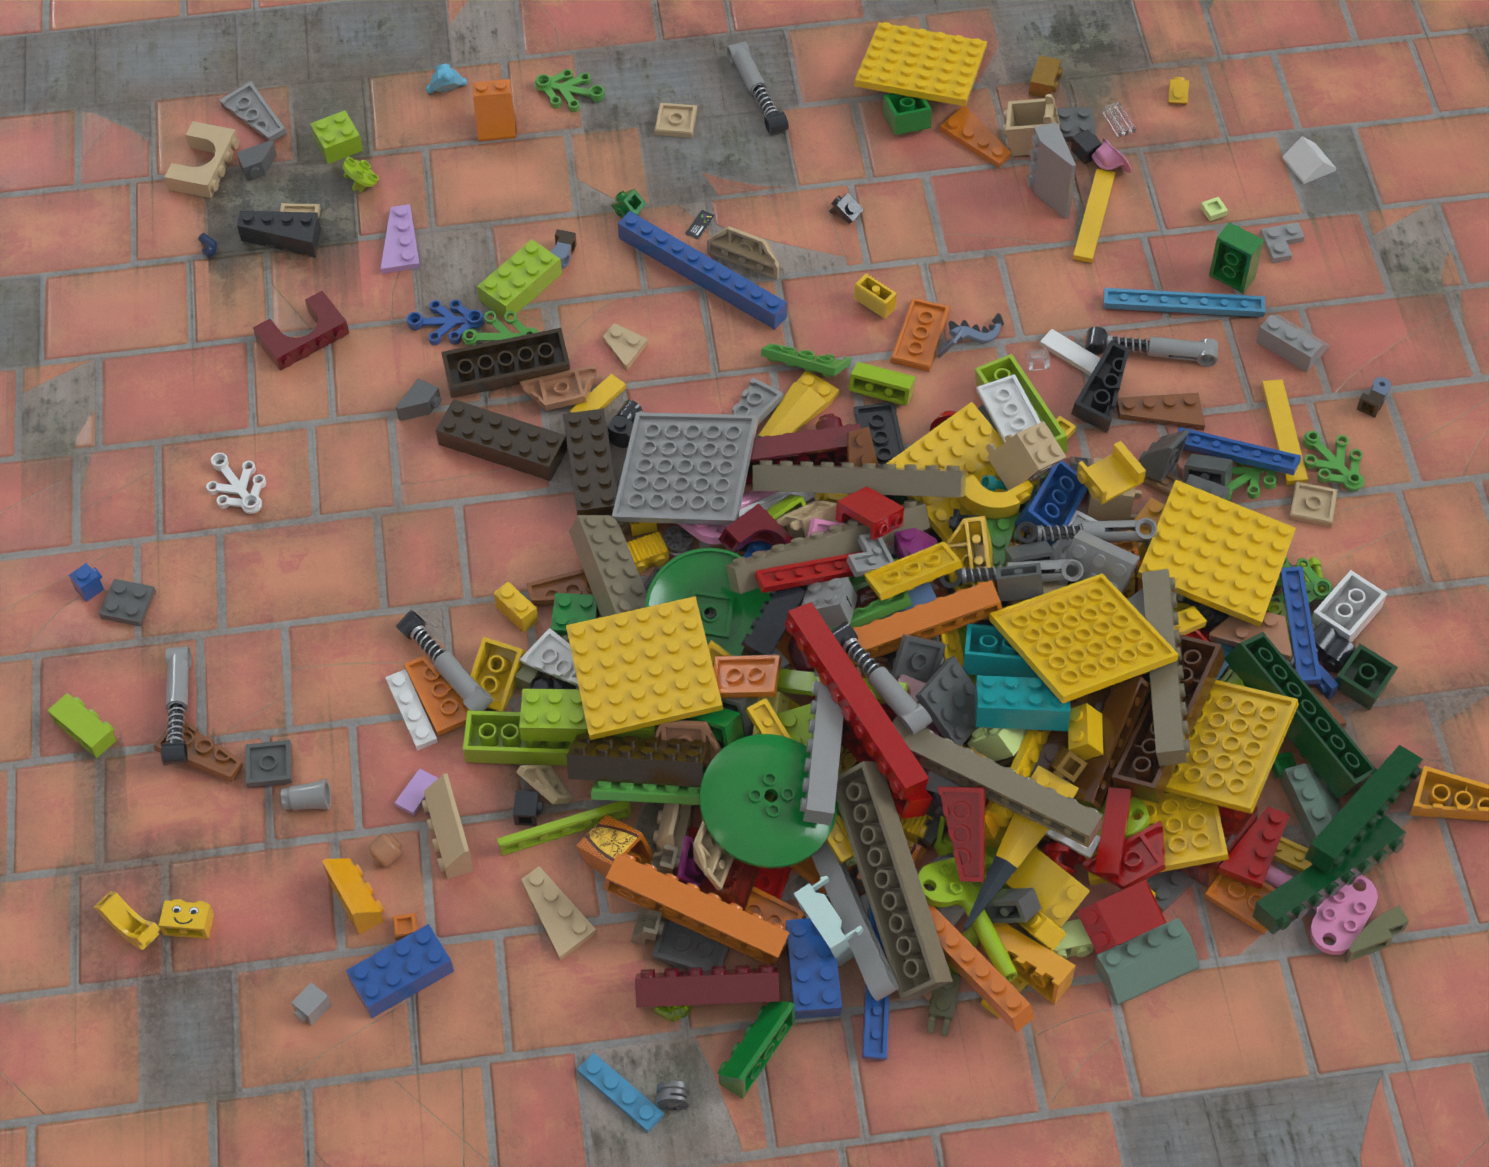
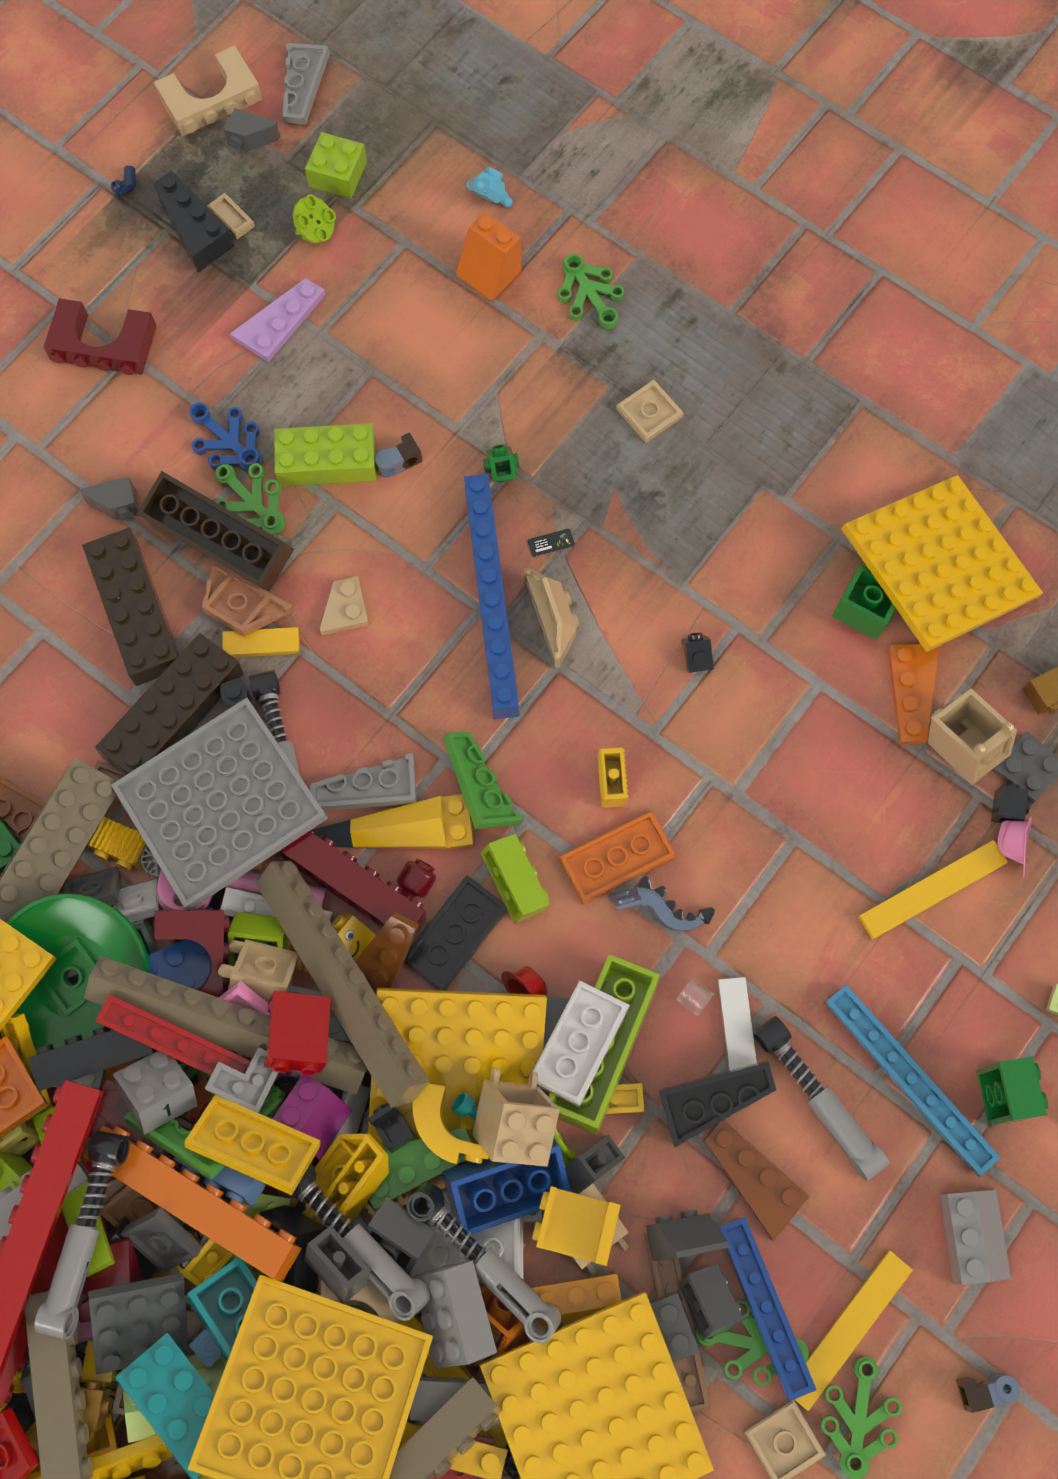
camera: 45 degrees right, 15 degrees up
piece [726,41,789,135] -> none
light grey slope [1026,122,1076,218] -> none

